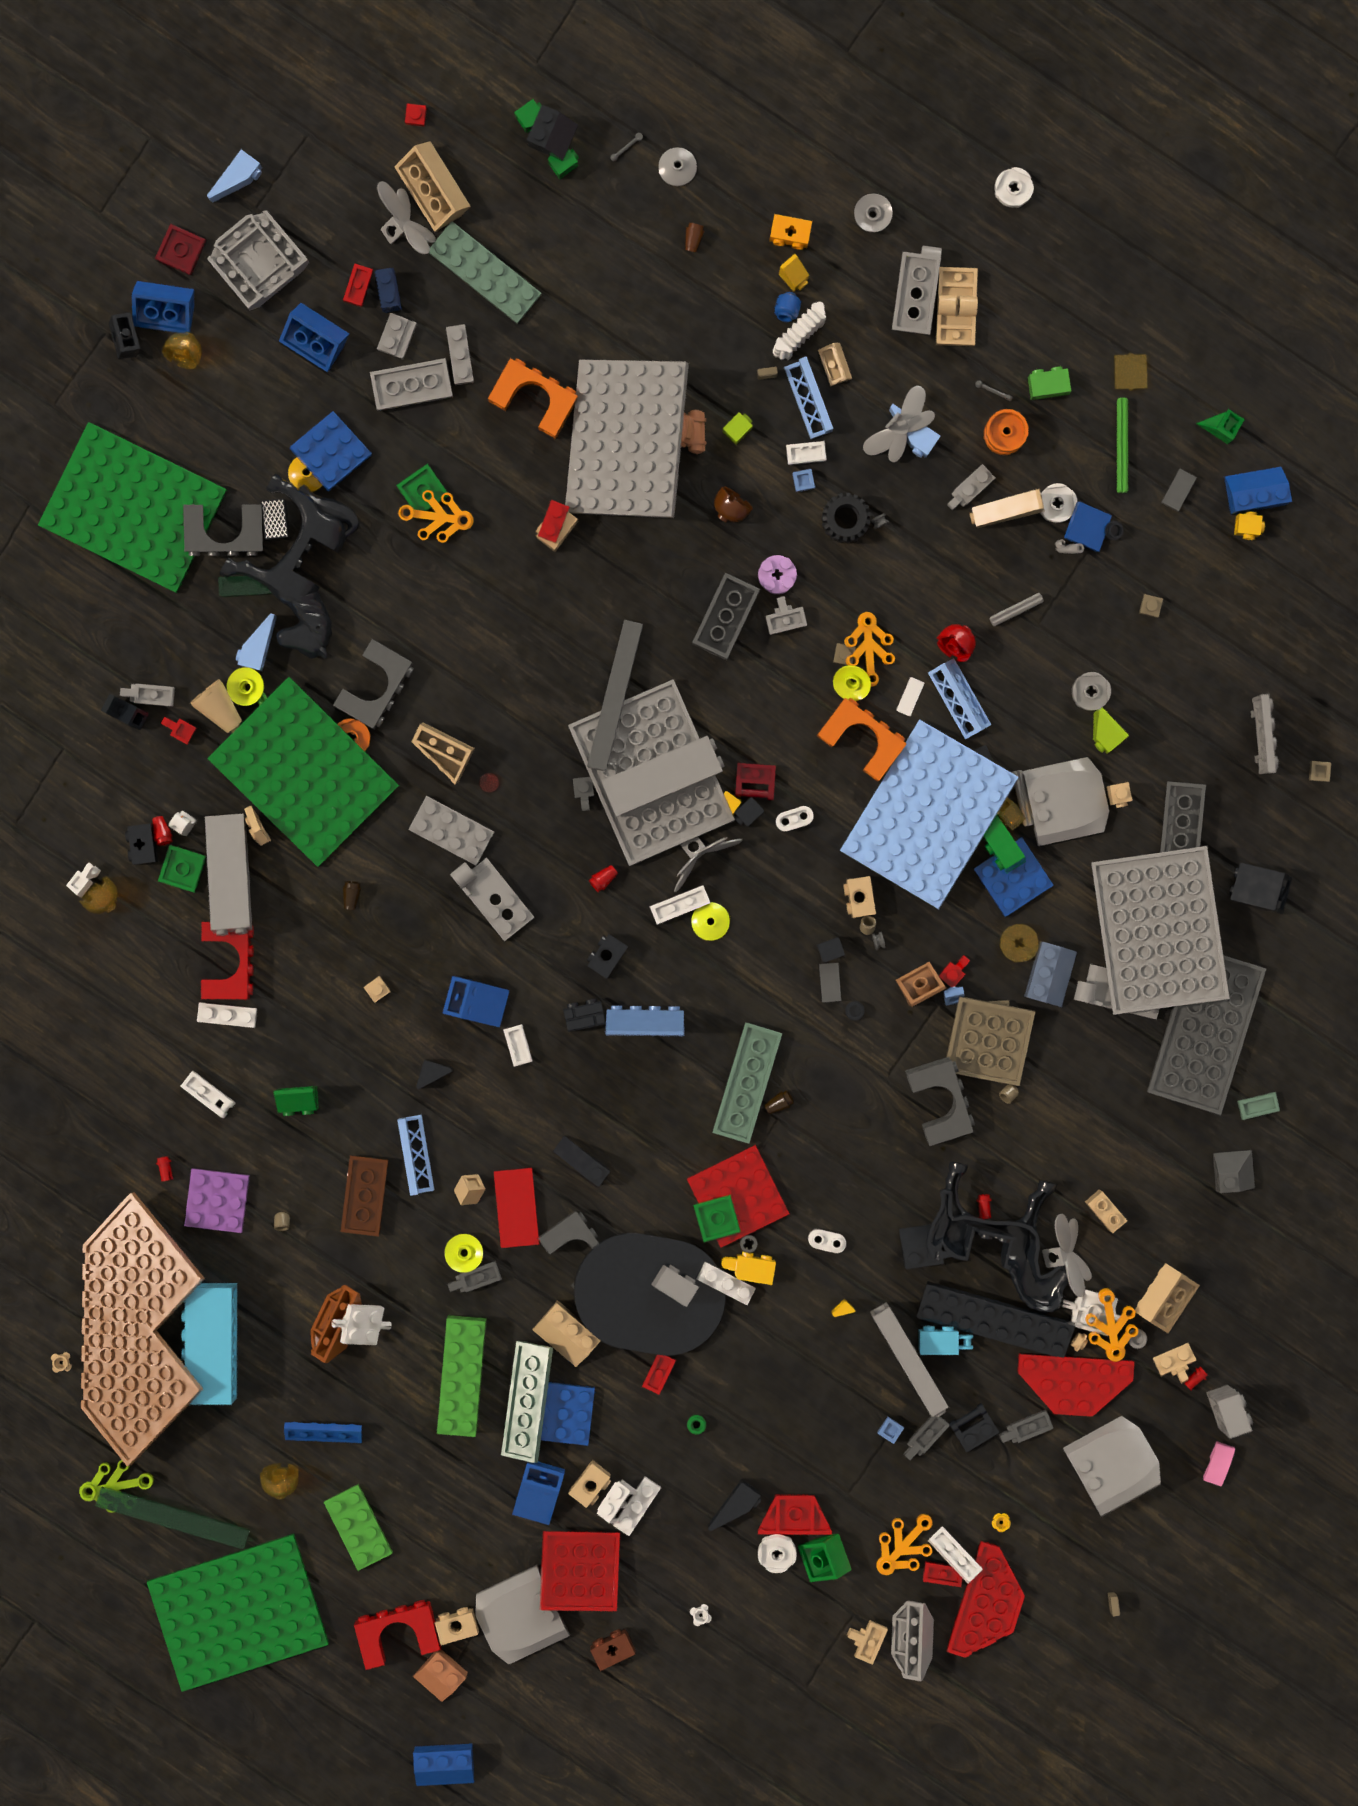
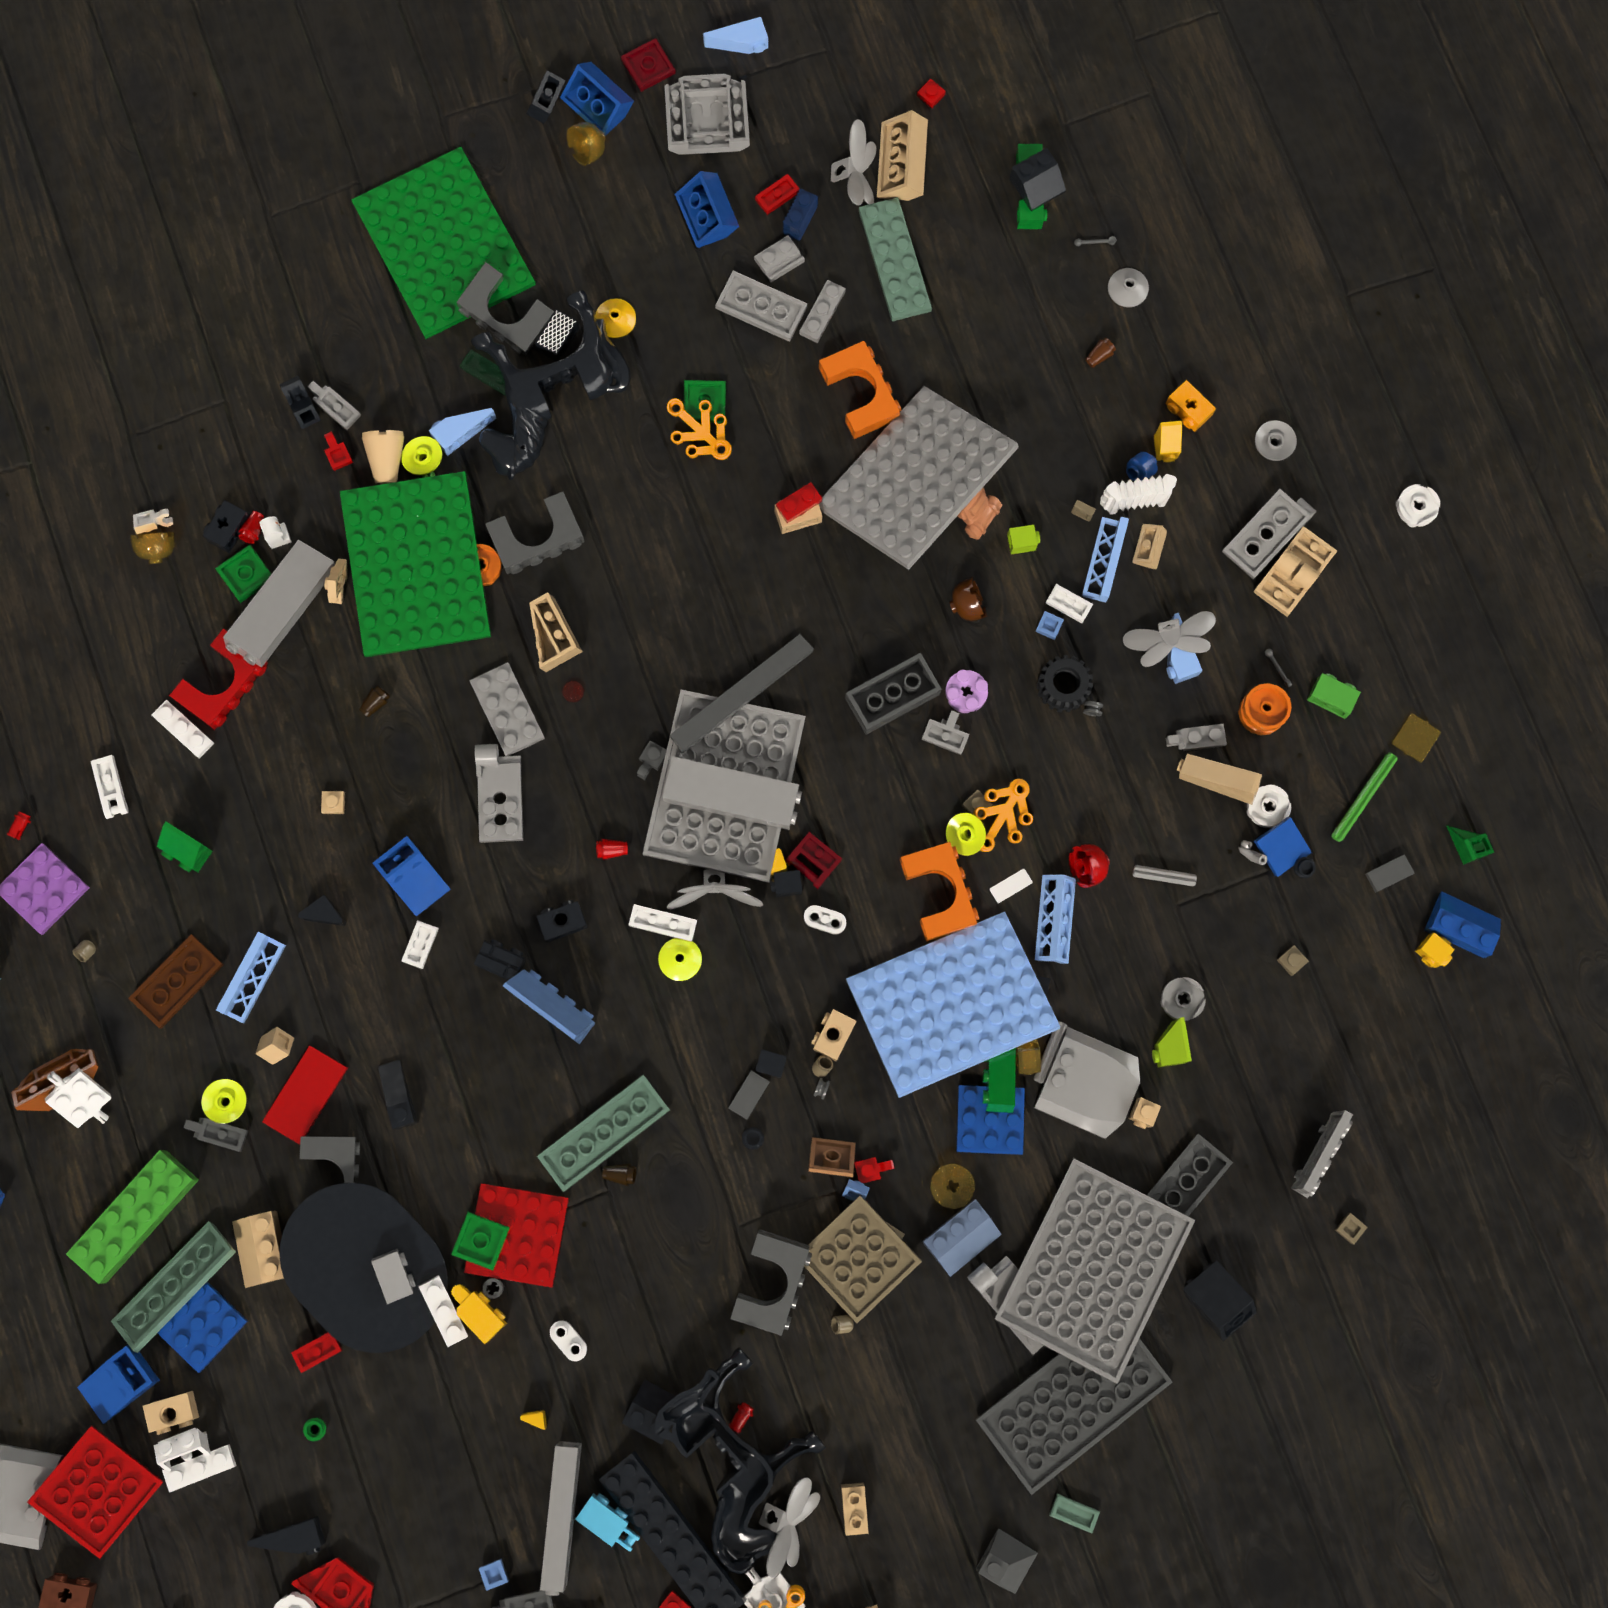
camera: 30 degrees right, 10 degrees down
blue plate [290,411,372,492] -> none

